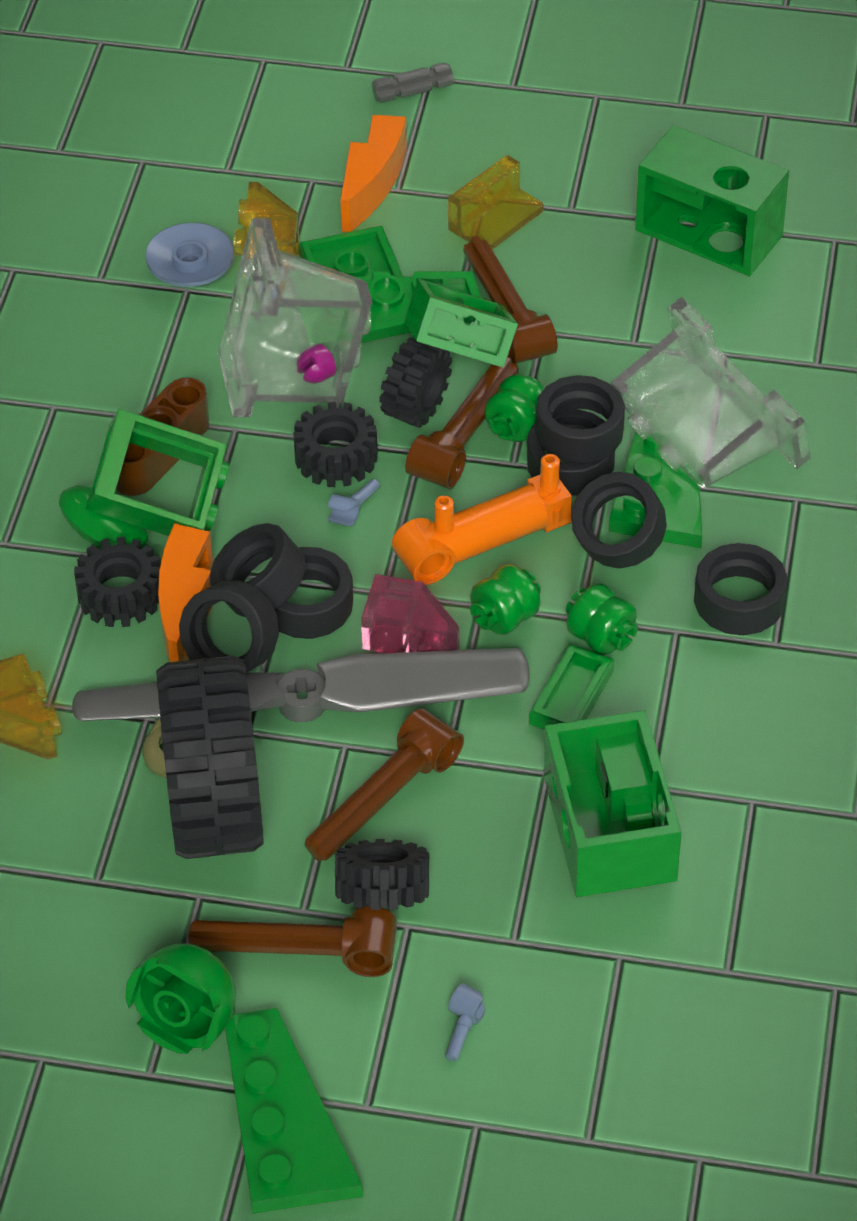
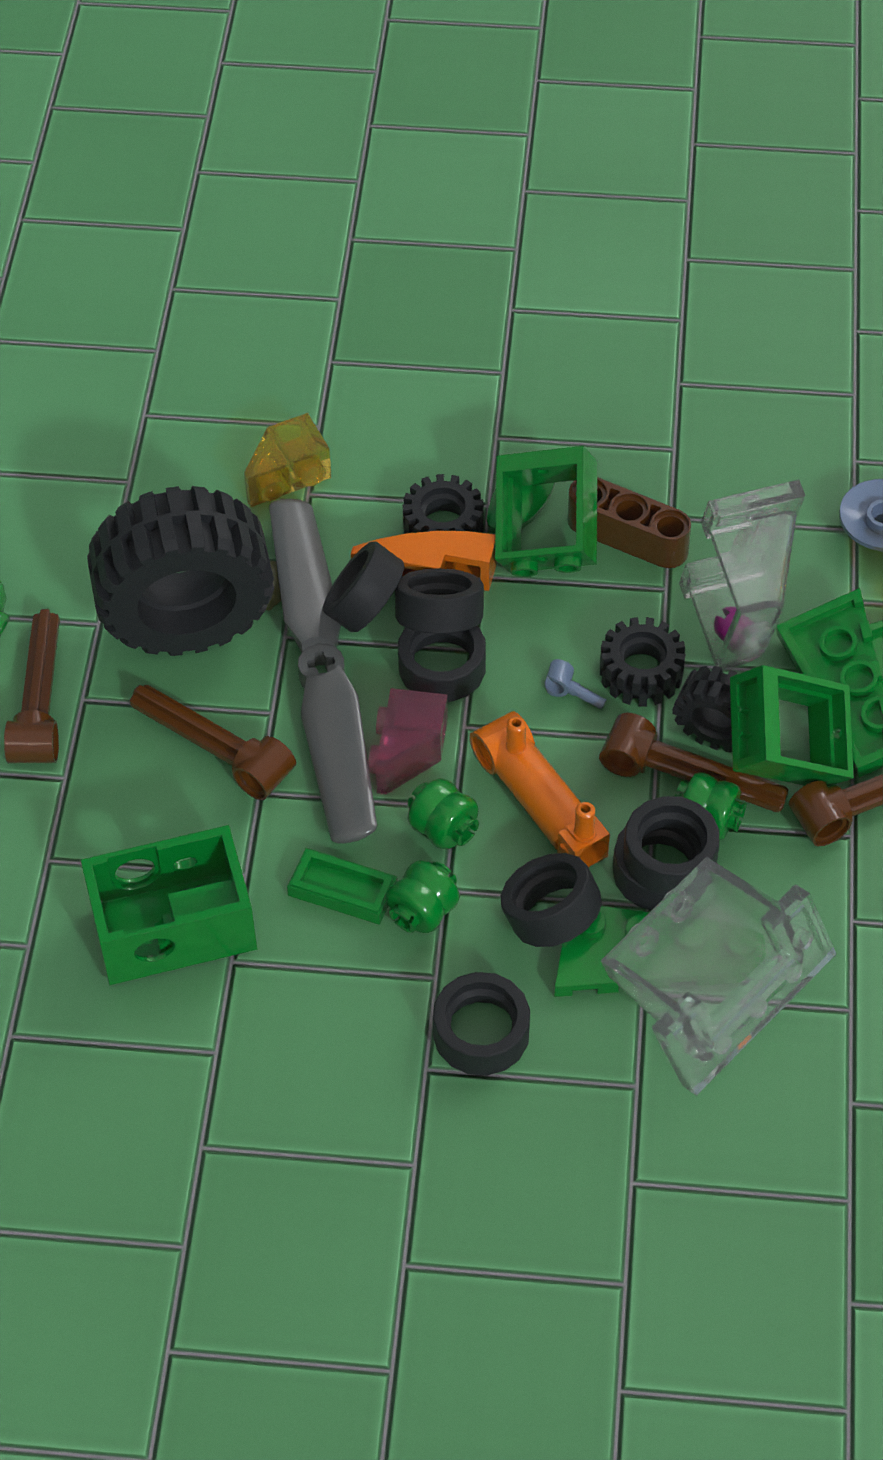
camera: 85 degrees right, 5 degrees up
black tyre [335,839,430,910] -> none

